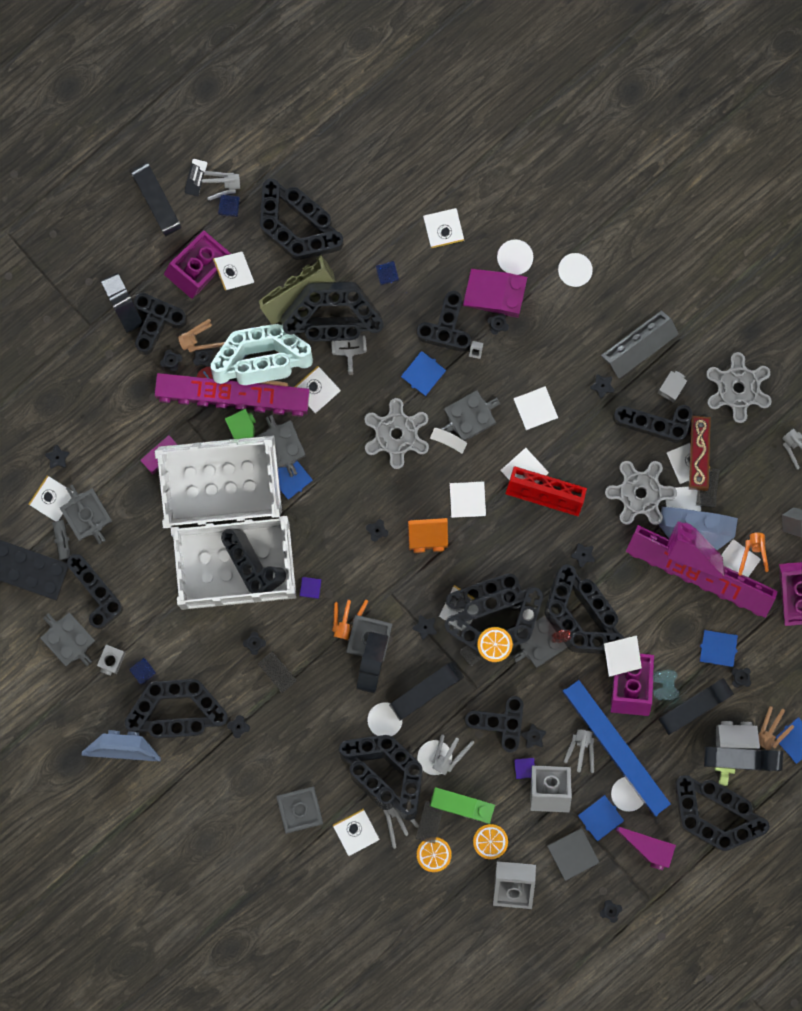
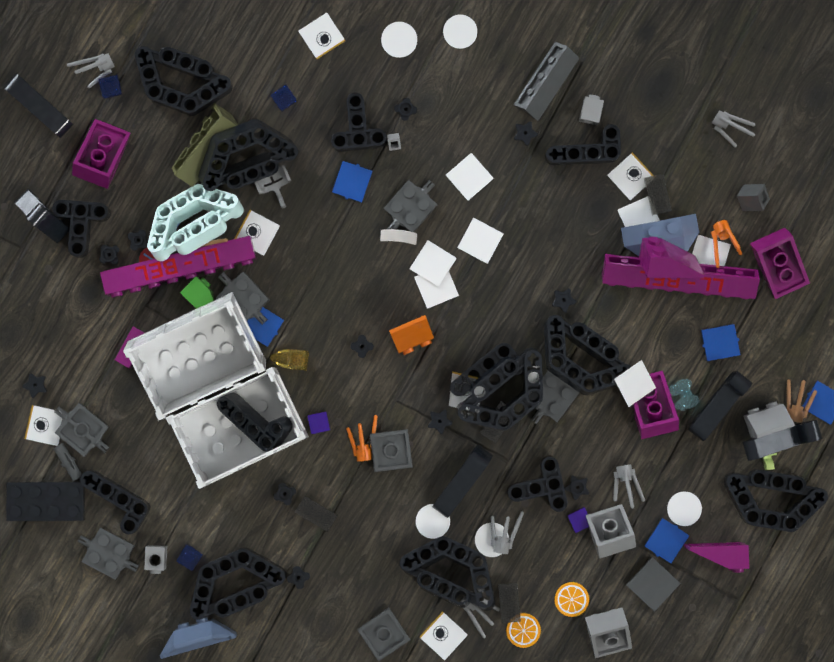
camera: 20 degrees left, 5 degrees up
medium nougat plant [178,319,225,352] -> none
sticker [185,159,207,196] -> none
white sticker [213,252,254,290] -> none
black beam [356,631,388,694] -> none
light grey plate [365,398,429,469] -> none
bright green slope [430,787,495,824] -> none
magenta slope [463,269,528,318] -> none
light orange sticker [478,627,513,662] -> none
red fence [505,466,587,517] -> none
clear red axle [551,630,571,643] -> none
blue tile [562,680,671,817] -> none
black plate [600,900,622,923] -> none
light grey plate [605,461,677,525] -> none
tile [689,416,711,491] -> none
light grey plate [706,352,772,423] -> none
black plate [732,668,751,687] -> none
none -> clear yellow plate [270,349,309,371]
none -> white sticker [410,240,457,287]

